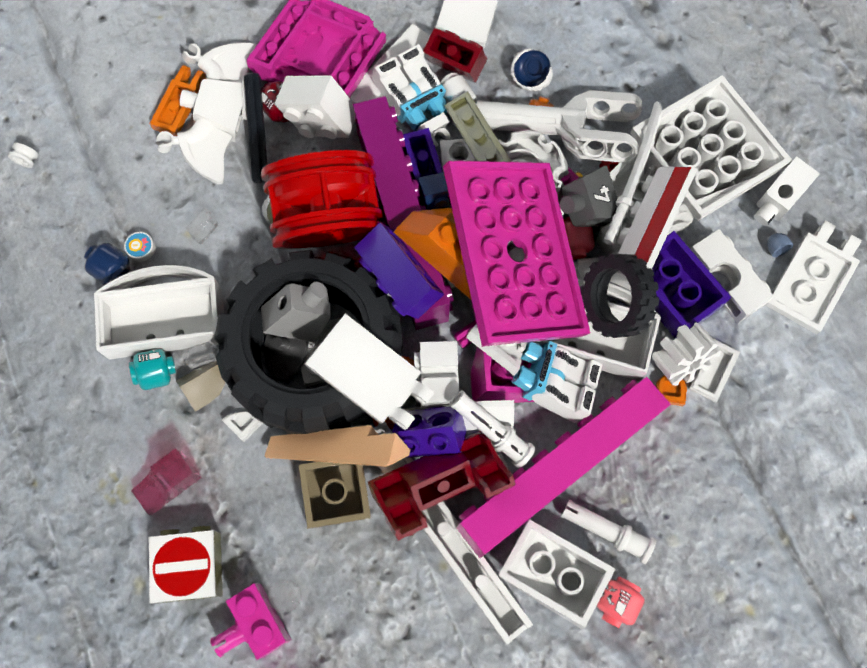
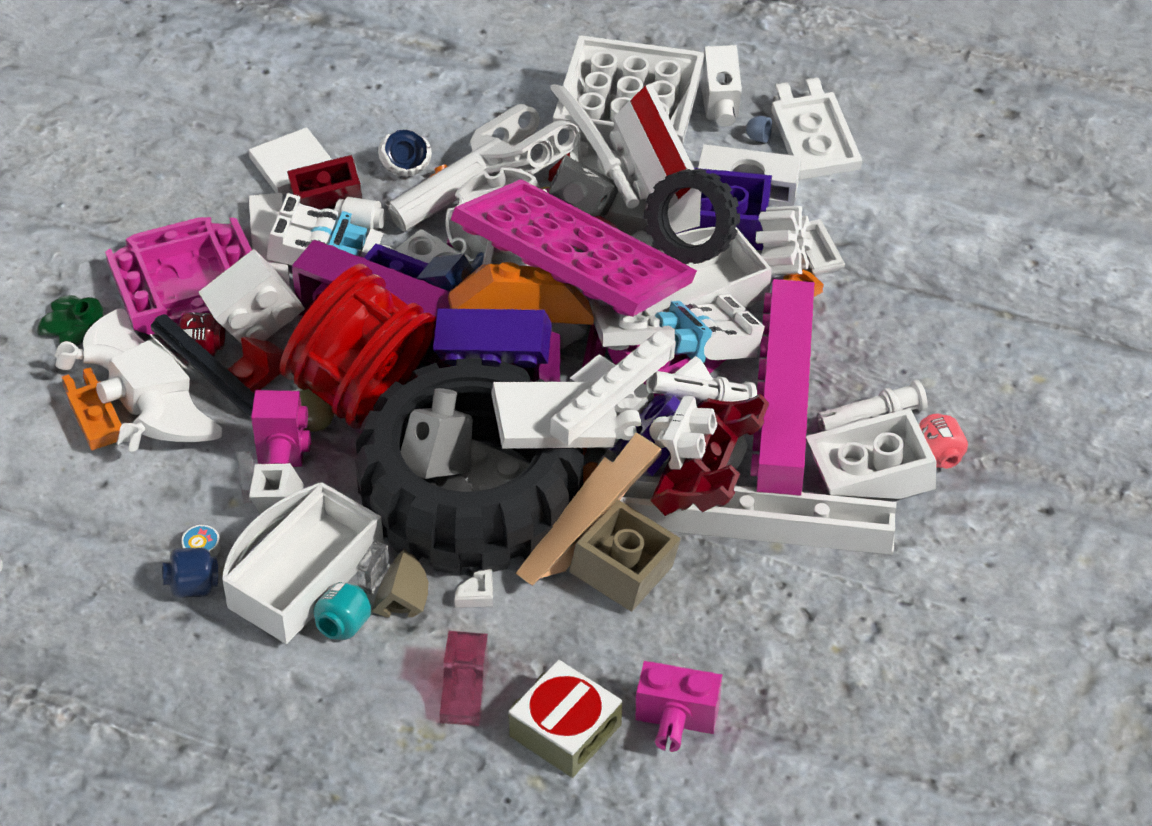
camera: 45 degrees left, 25 degrees down
olive tile [444,91,512,162] -> none
none -> dark green plate [36,295,103,346]
none -> red slope [227,337,284,394]
none -> white brick [249,463,305,514]
none -> dark pink brick [251,390,311,467]
none -> white piece [550,331,676,446]
none -> white hips [650,396,717,469]

